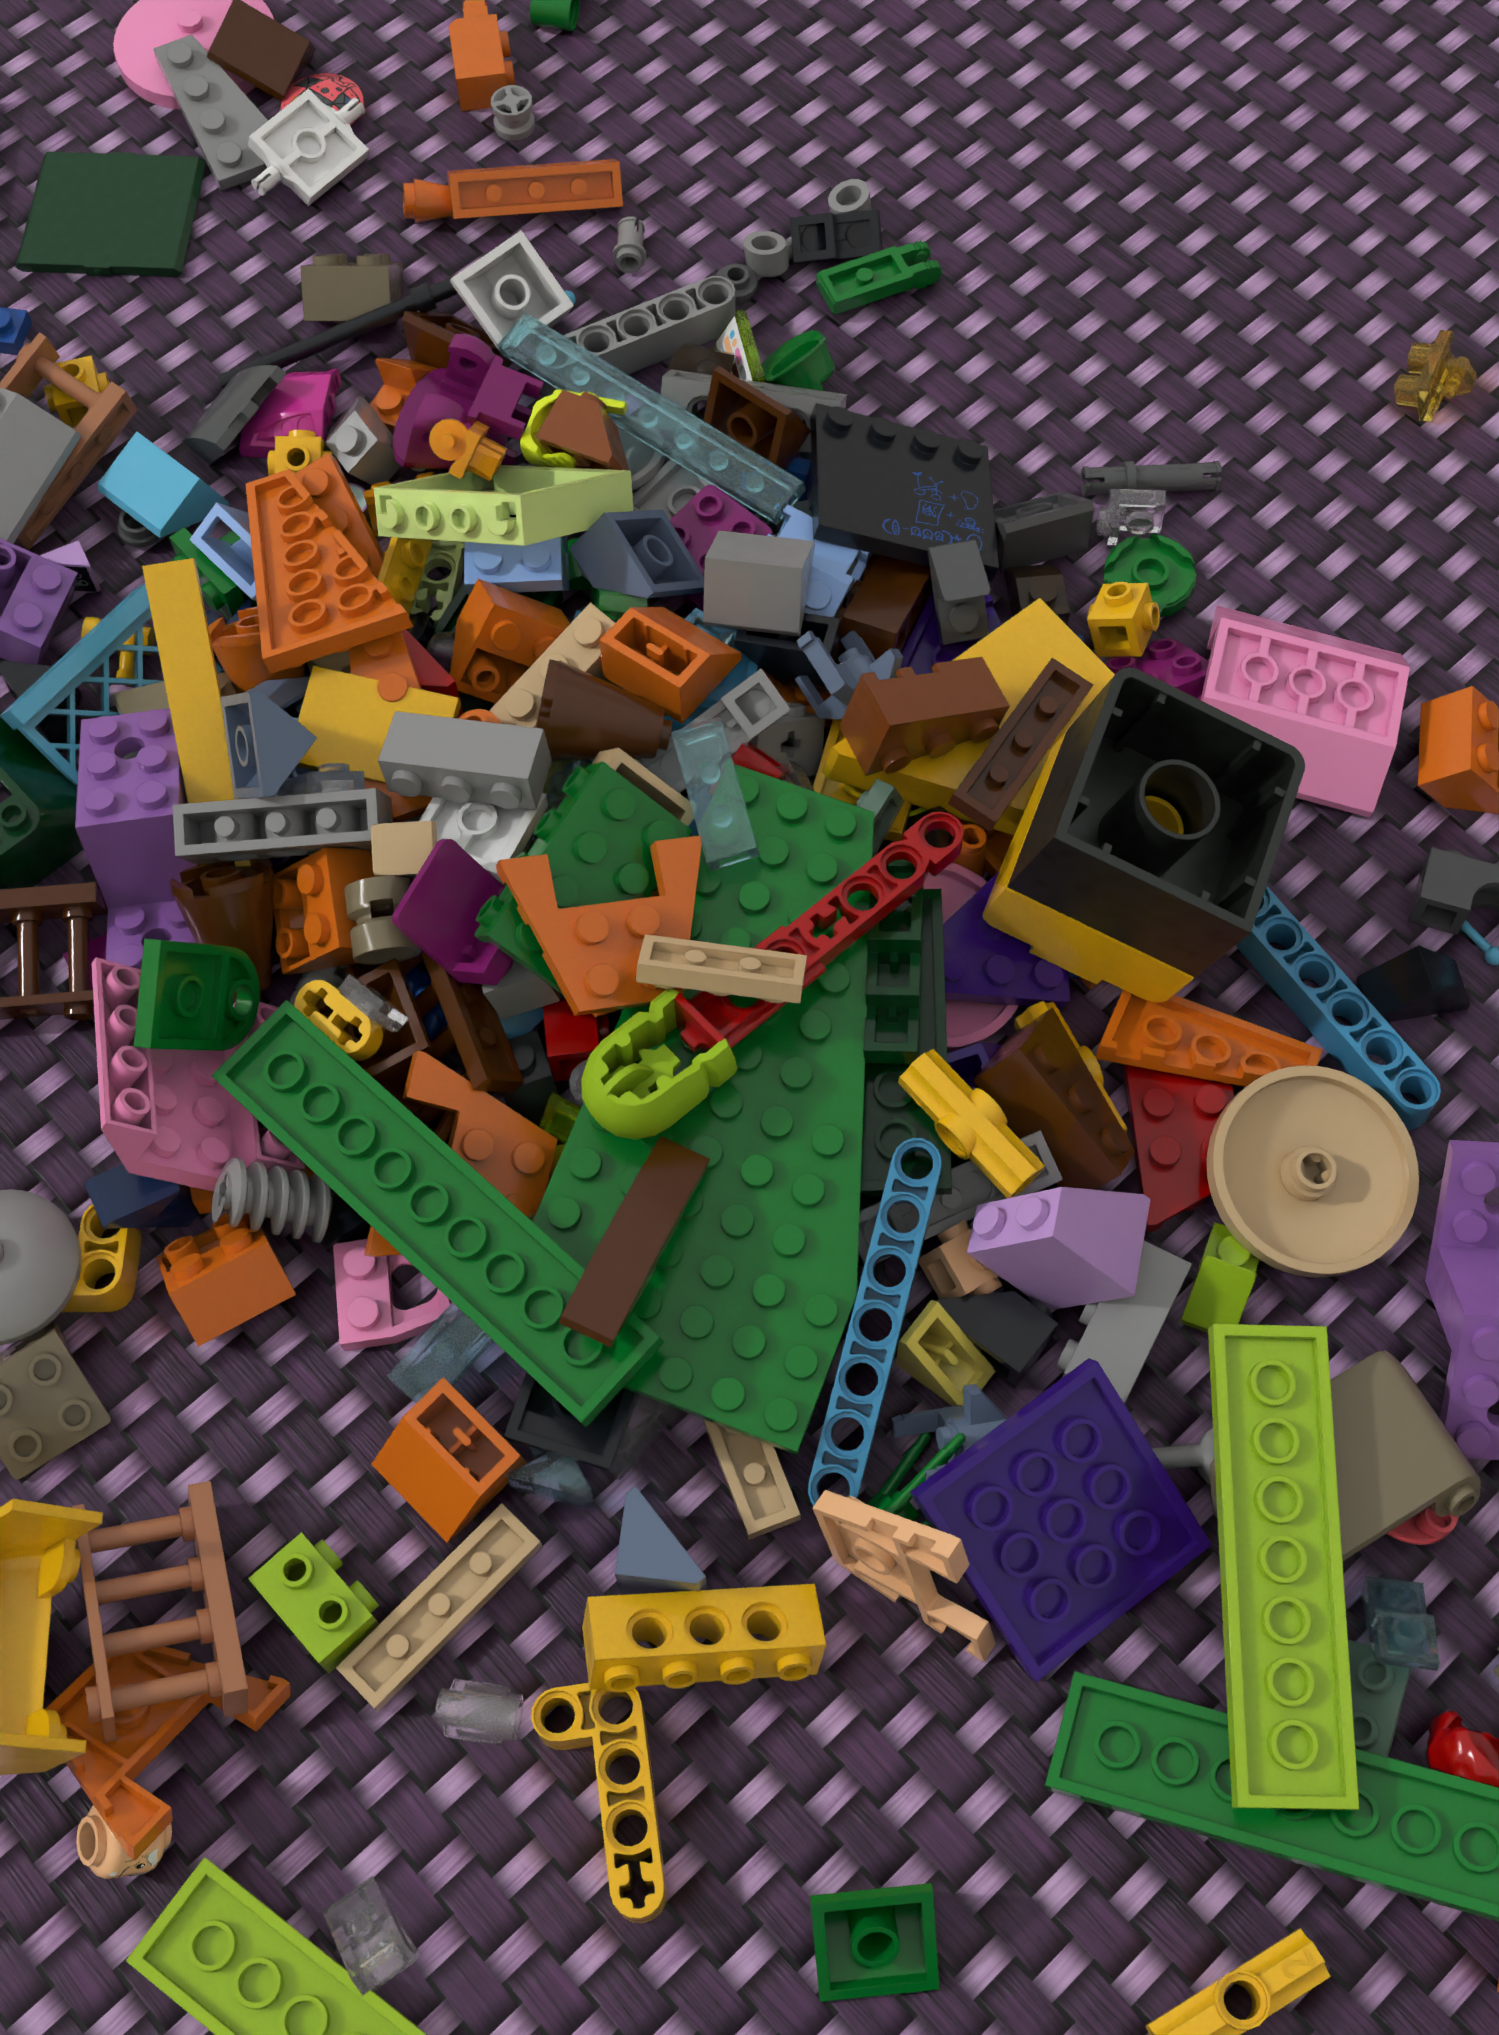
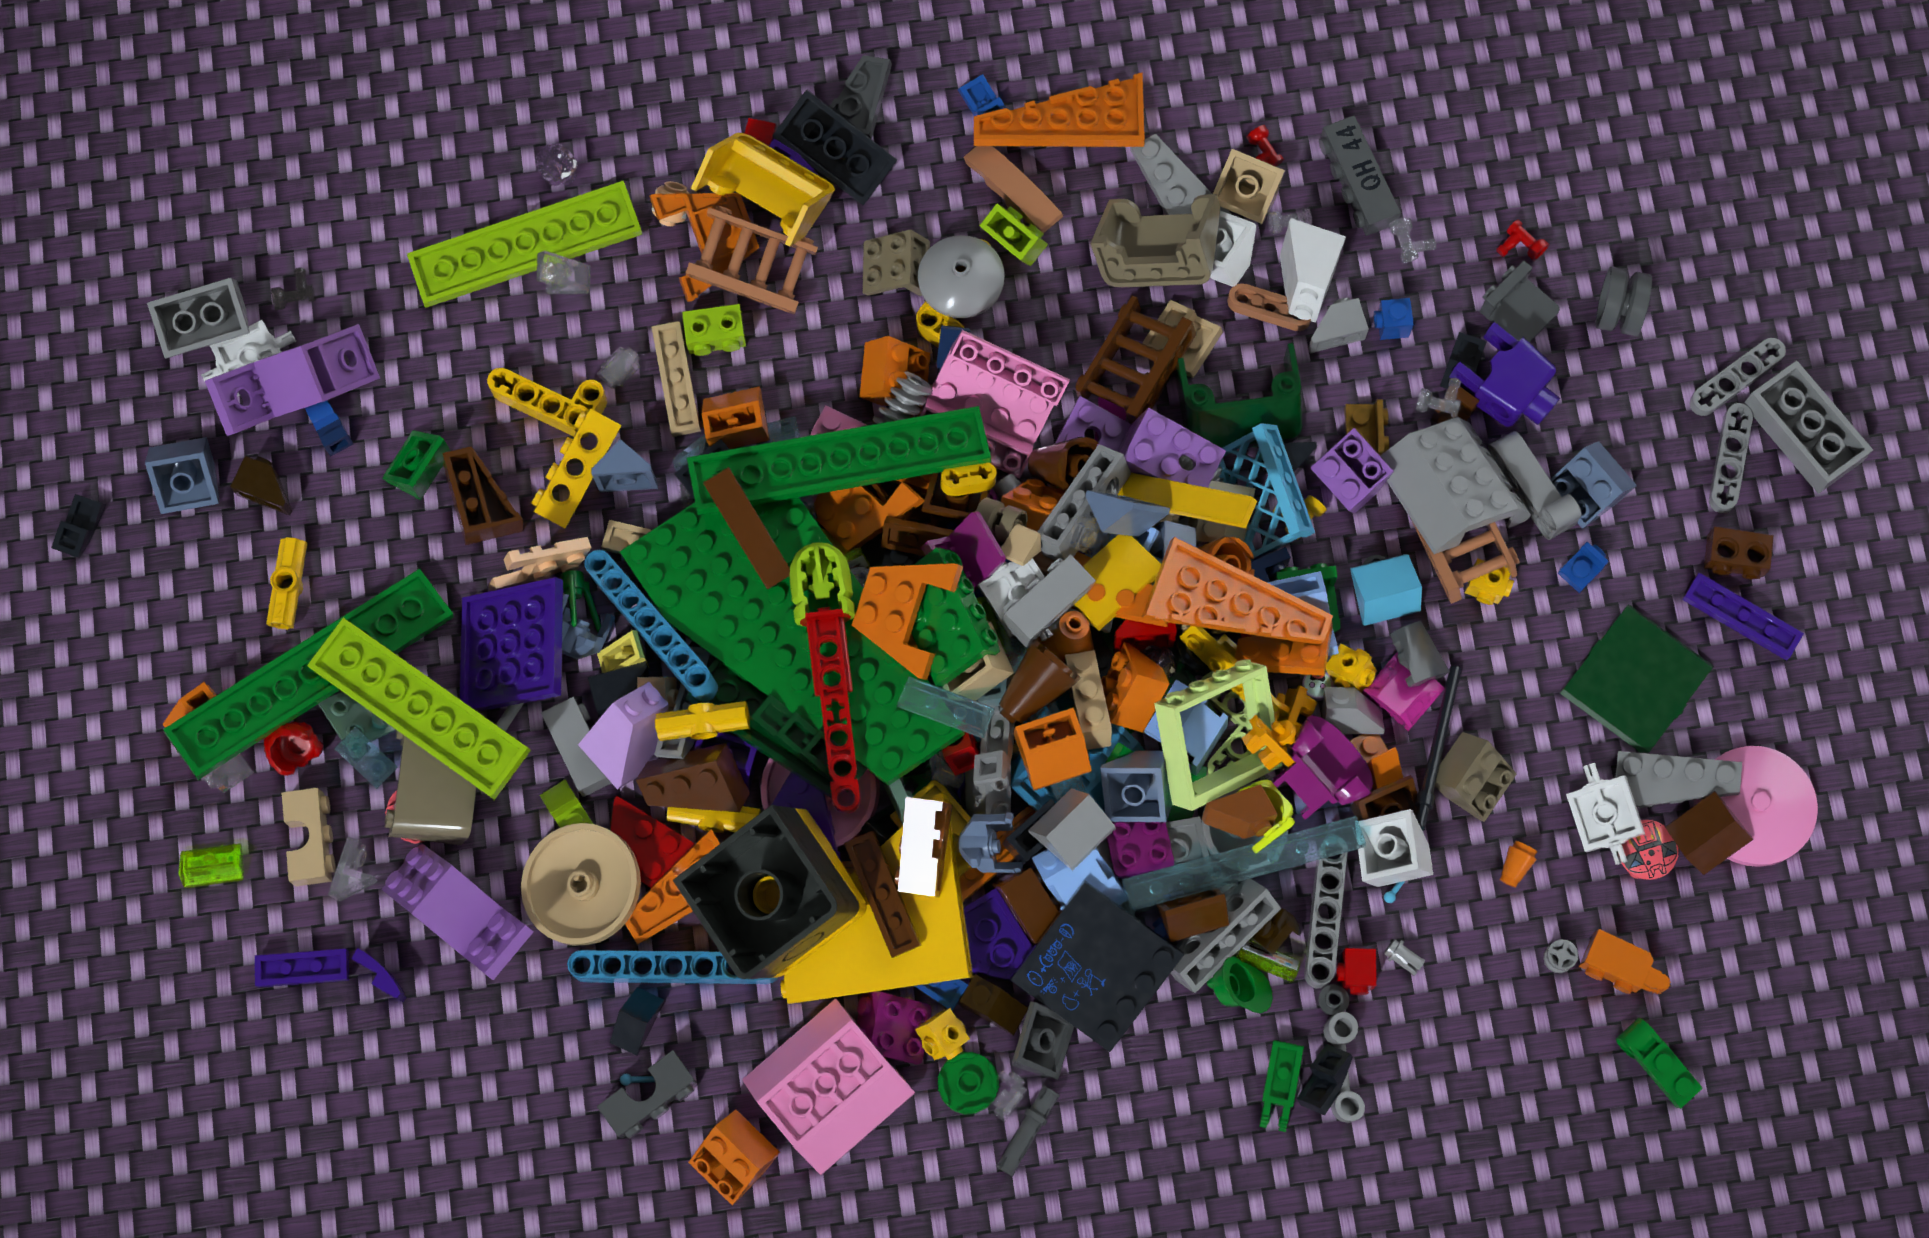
camera: 125 degrees right, 10 degrees up
lavender slope [40,540,101,593] -> none
green tile [134,938,260,1051] -> none
clear tile [338,974,408,1033] -> none
orange fence [447,159,623,219] -> none
tan plate [636,934,807,1004] -> none
dark grey slope [927,539,991,645] -> none
none -> reddish brown wedge [443,446,523,545]
none -> red brick [1336,948,1377,995]

